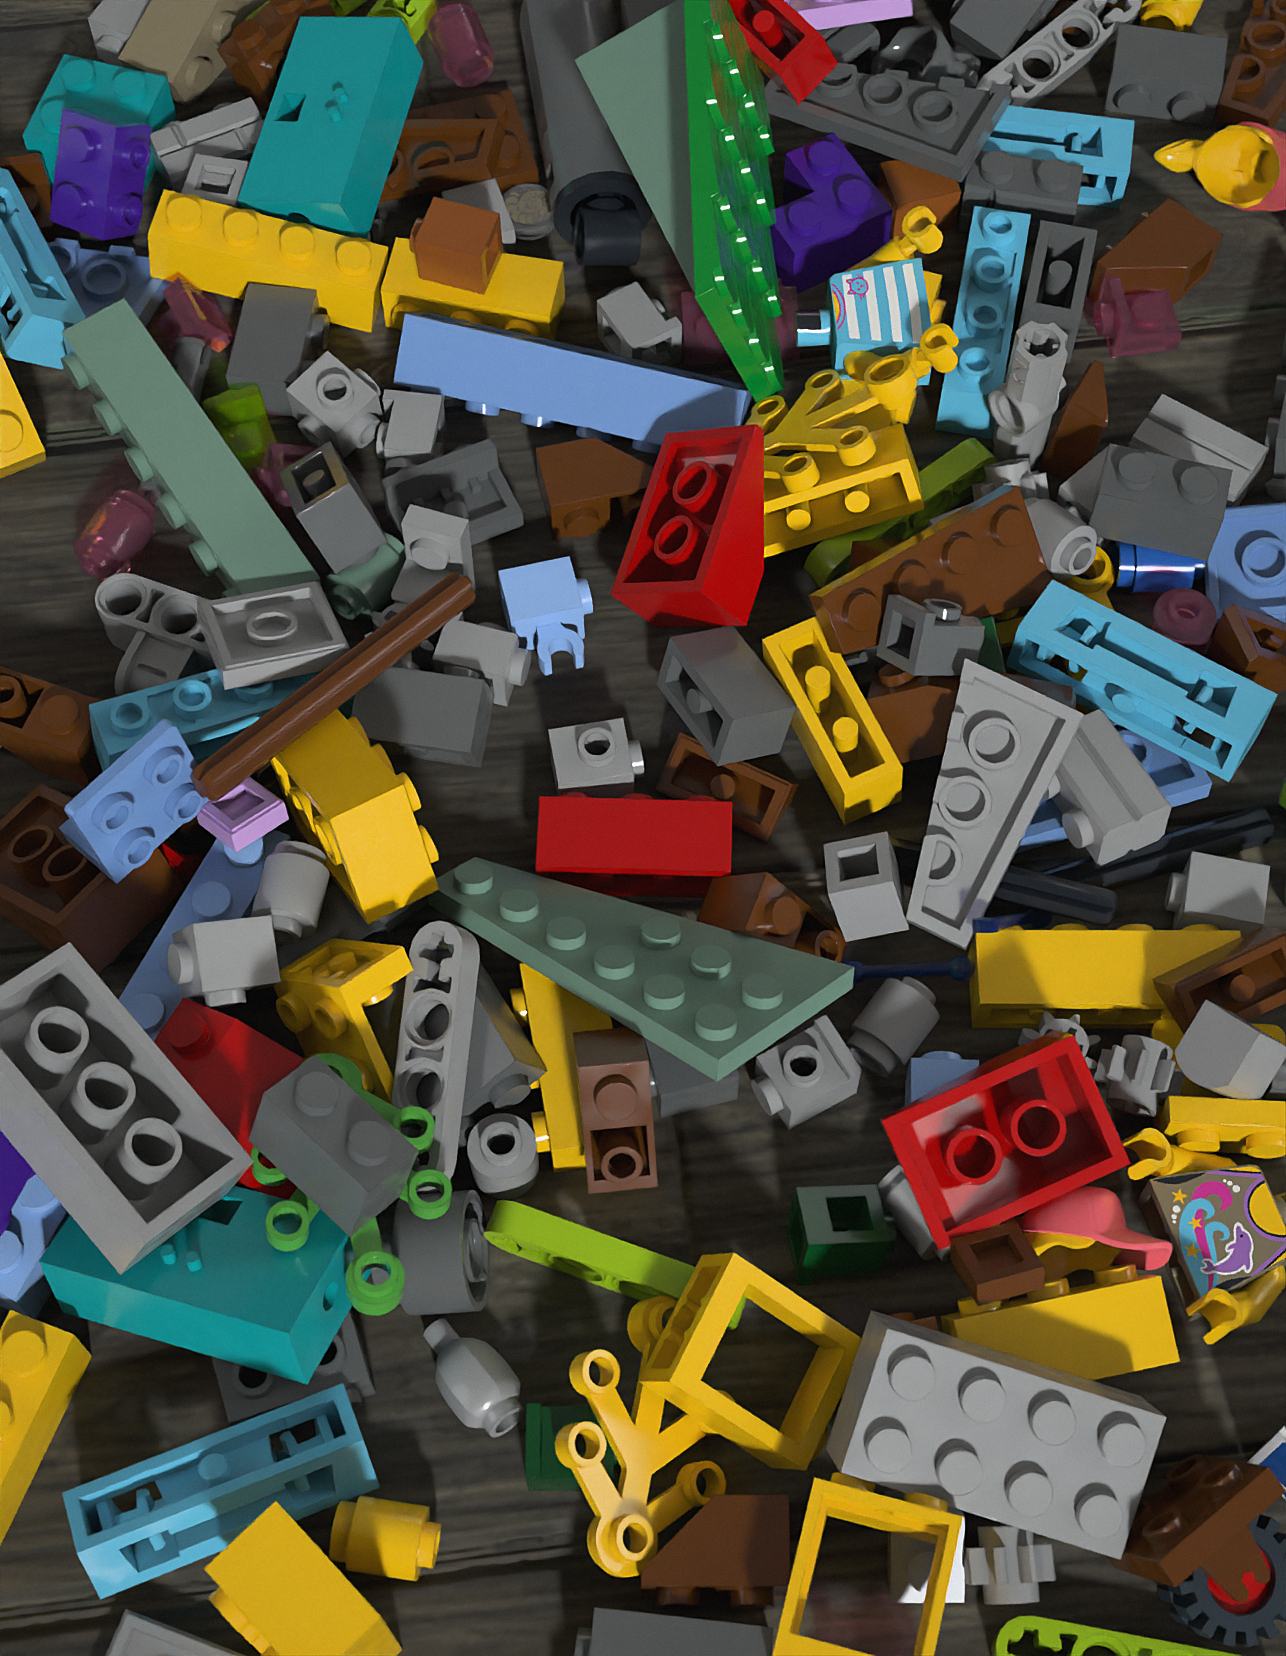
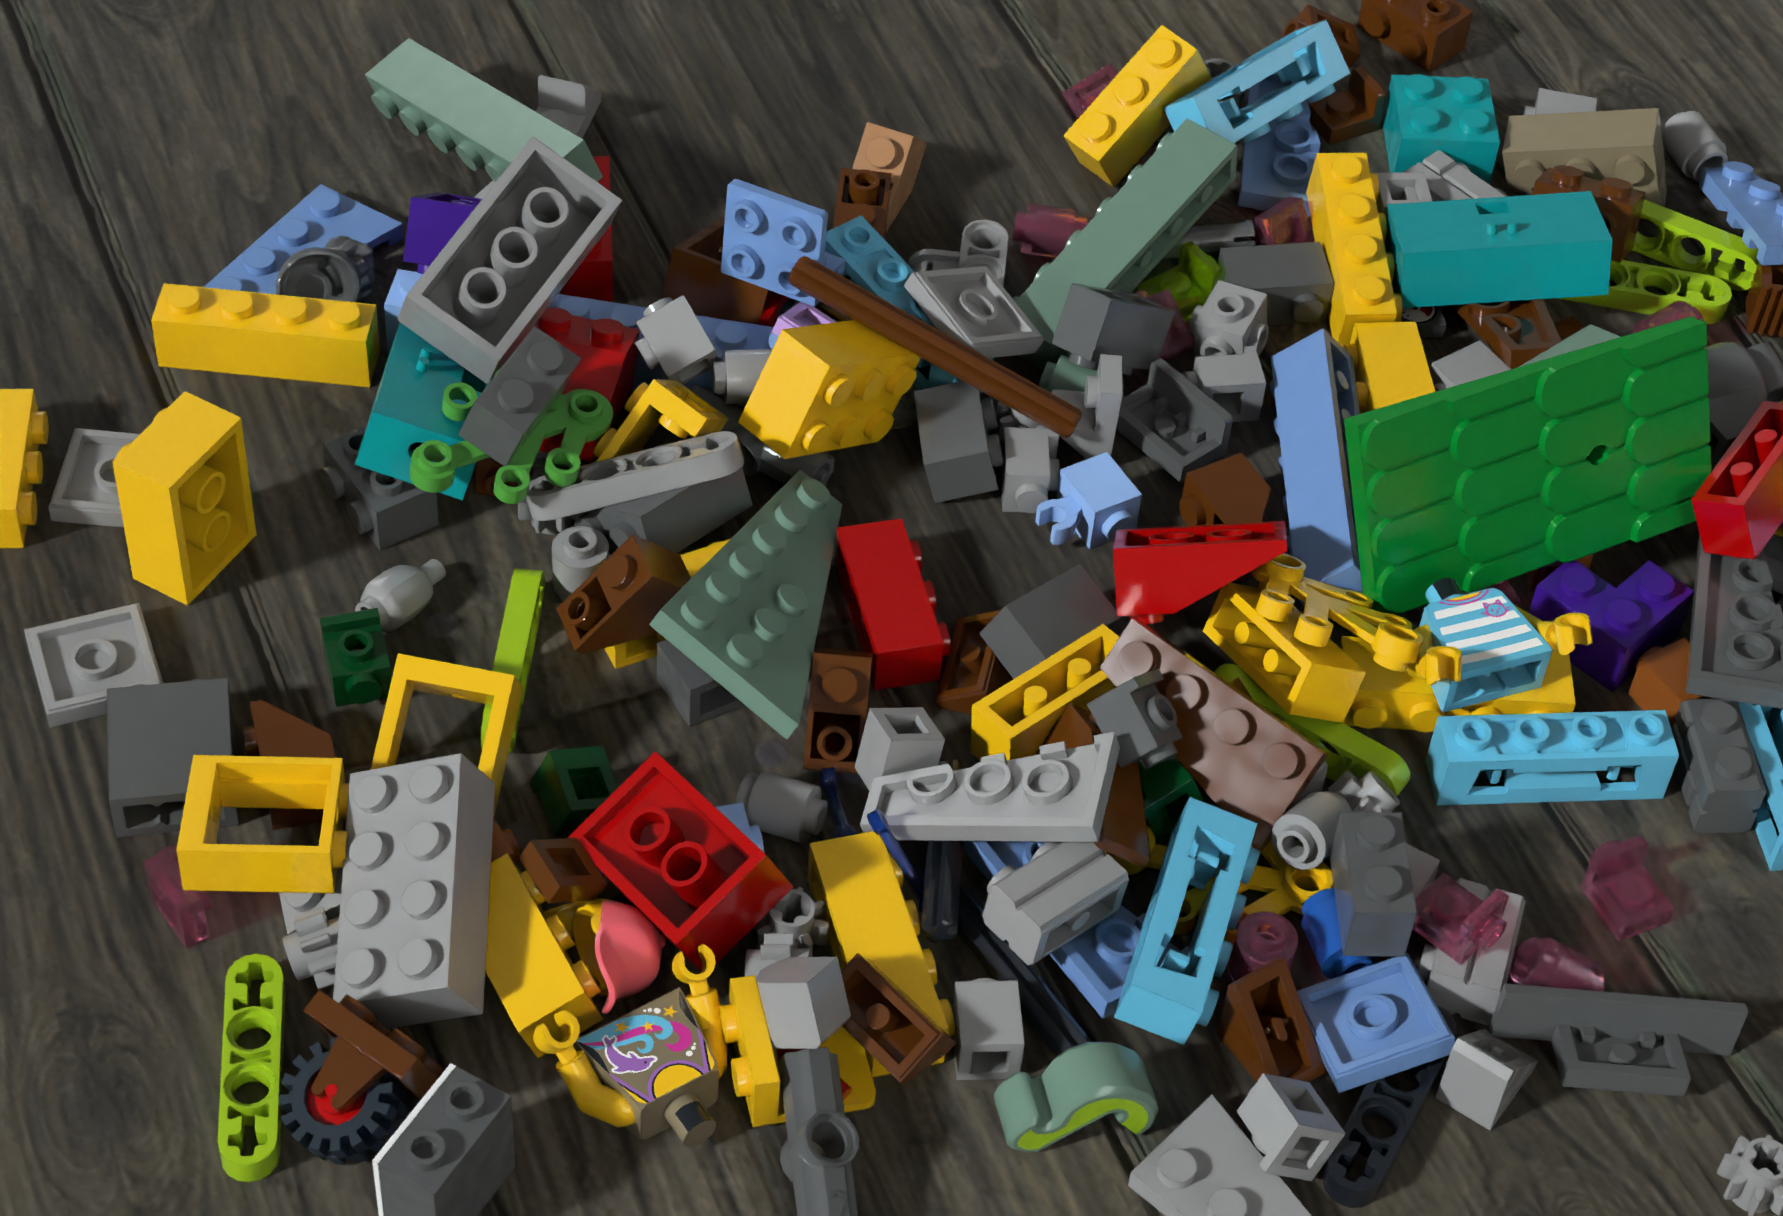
camera: 70 degrees right, 15 degrees down
dark purple bracket [49,108,151,240] -> none
medium azure brick [62,1383,380,1599] -> none
yellow brick [329,1496,441,1582] -> none
dark grey piece [371,1190,490,1316] -> none
dark orange brick [409,197,503,295] -> none
light grey brick [548,718,644,798] -> none
yellow plant [555,1295,735,1578] -> none
light grey brick [751,1015,862,1130] -> none
light grey piece [988,321,1070,470] -> none
dark grey brick [1018,220,1098,364] -> none
reddish brown slope [1040,360,1108,482] -> none
reddish brown slope [1088,198,1223,305] -> none
none -> clear pink bracket [1413,873,1509,965]
none -> clear pink brick [1510,937,1605,992]

